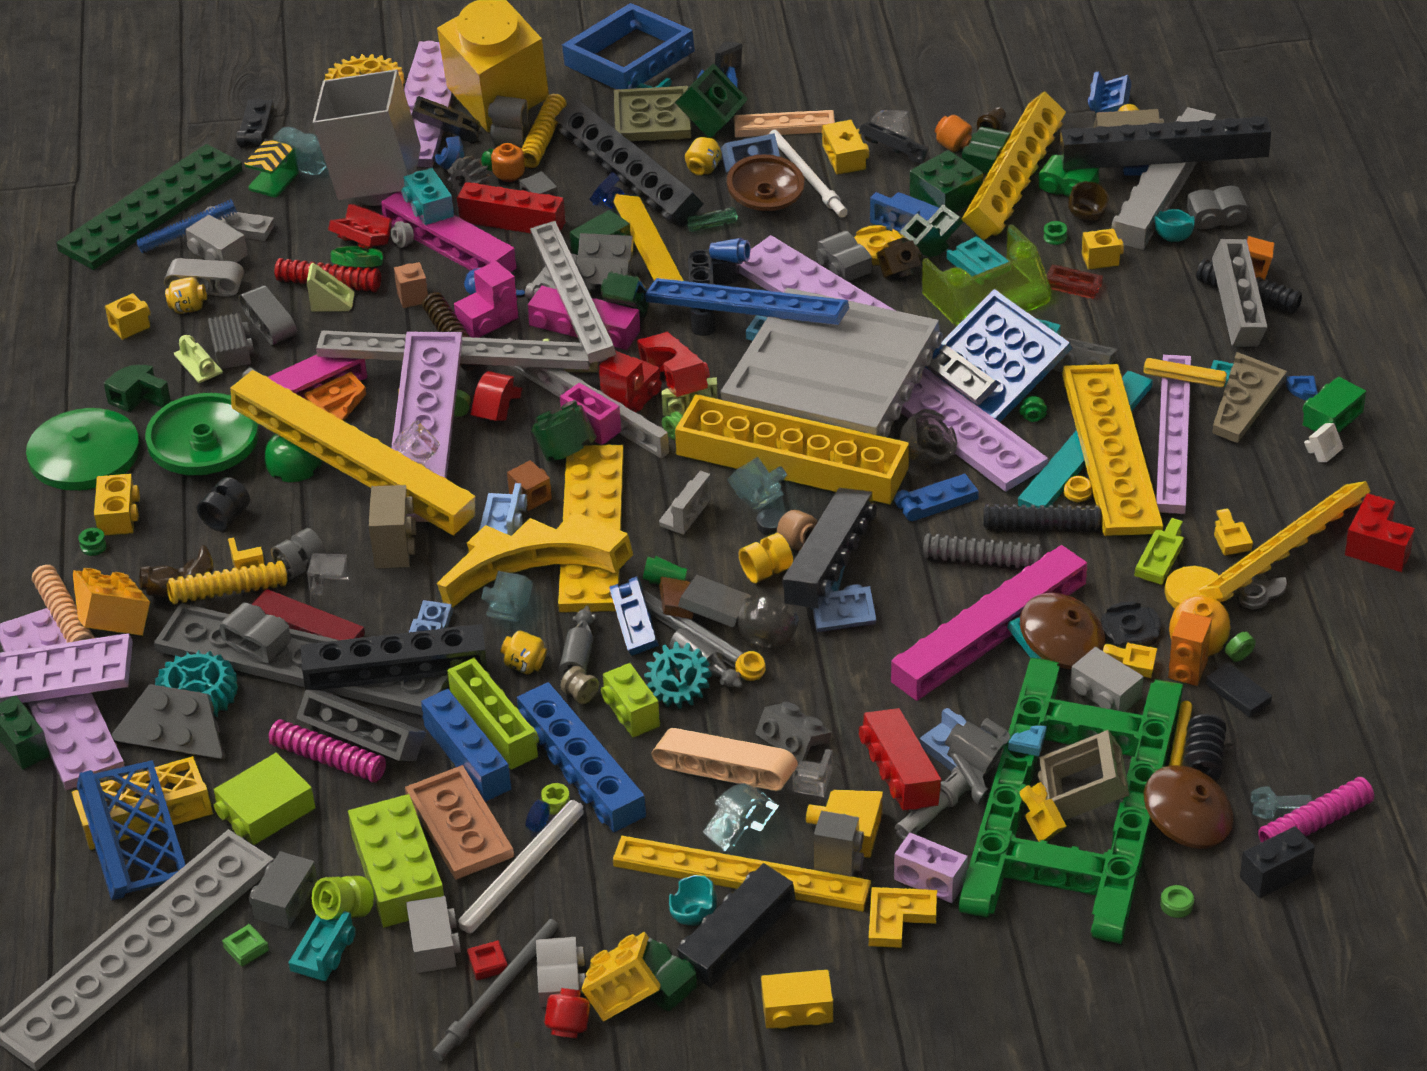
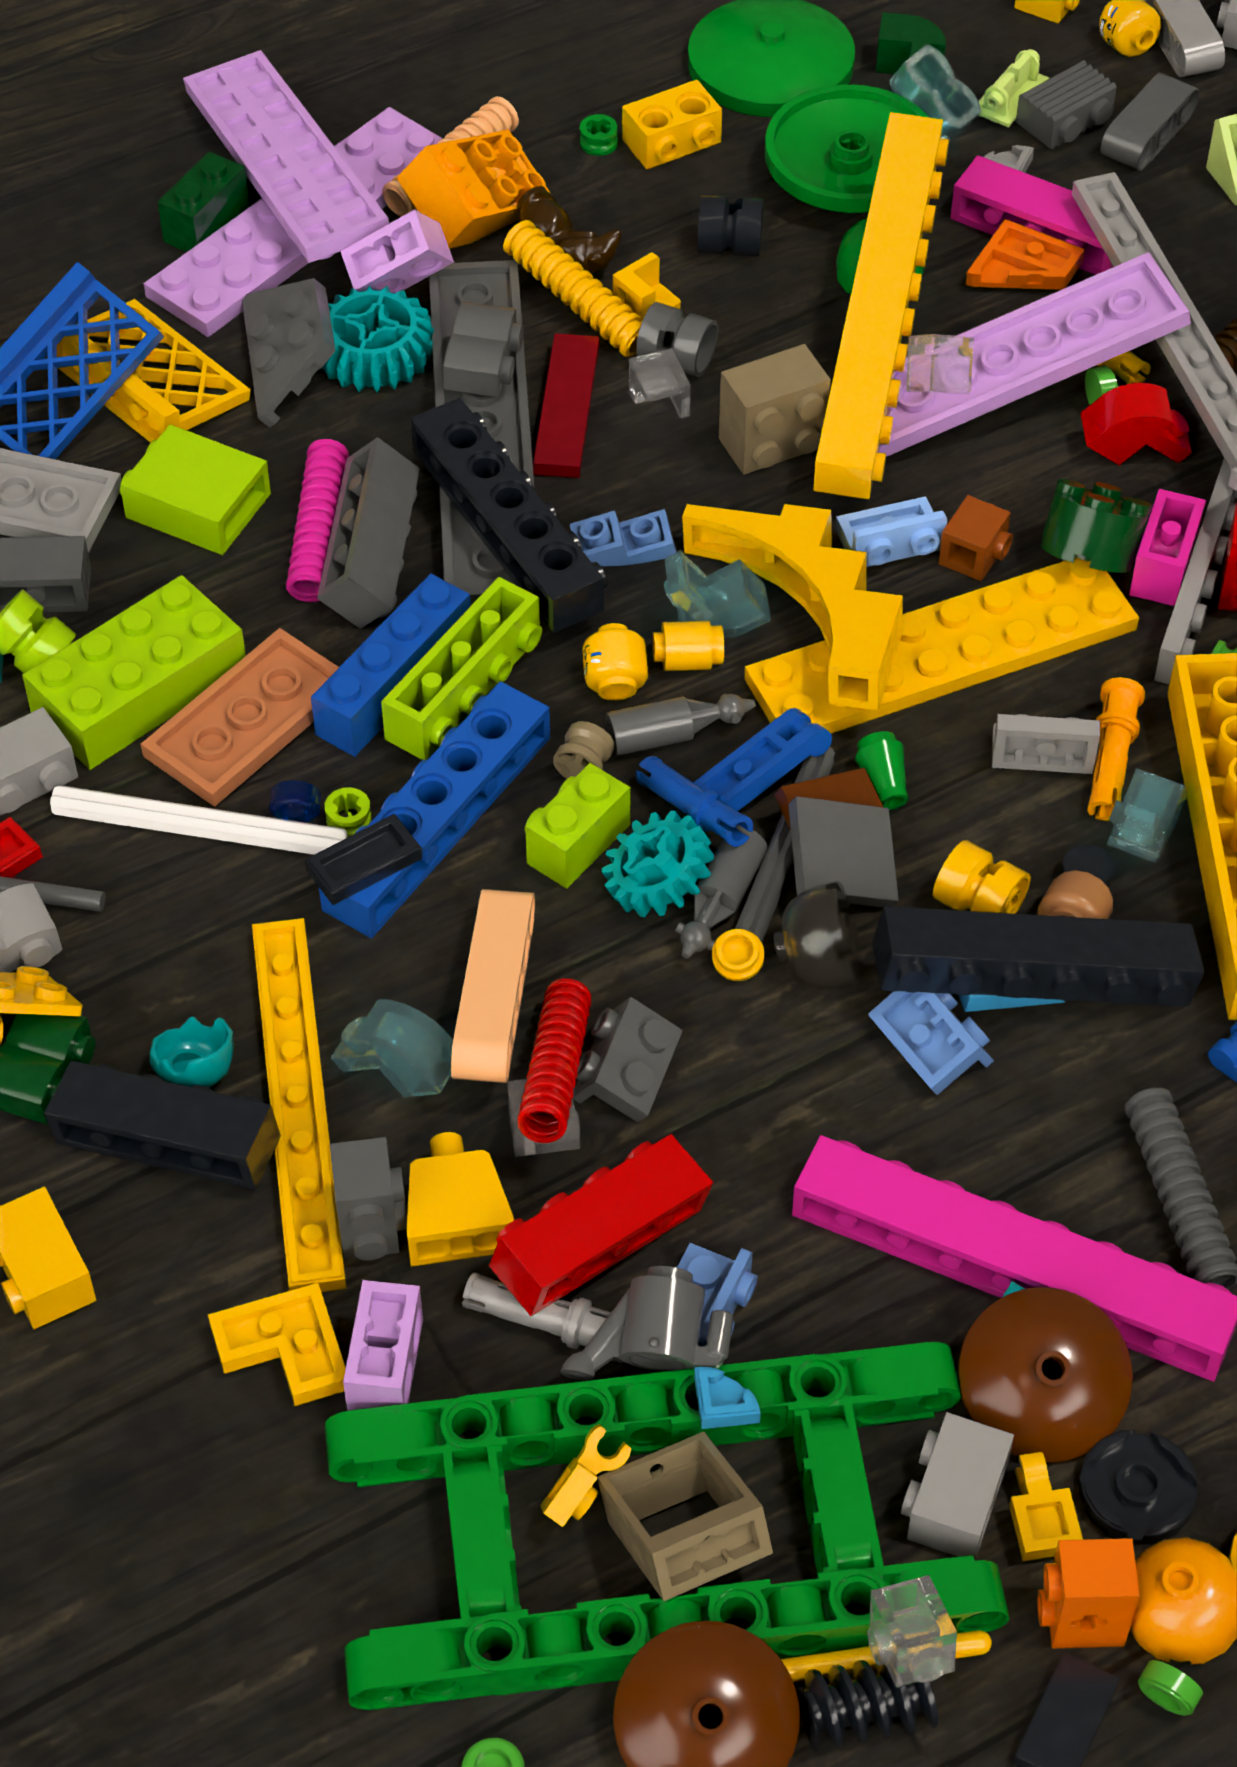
camera: 65 degrees right, 10 degrees up
none -> black tile [305,814,423,905]
none -> lavender brick [340,209,454,294]
none -> red piece [517,978,592,1143]
none -> blue pin [636,756,753,847]
none -> yellow brick [652,621,724,671]
none -> clear brick [867,1575,957,1688]
none -> clear light blue brick [889,44,981,142]
none -> light orange pin [1087,677,1145,821]

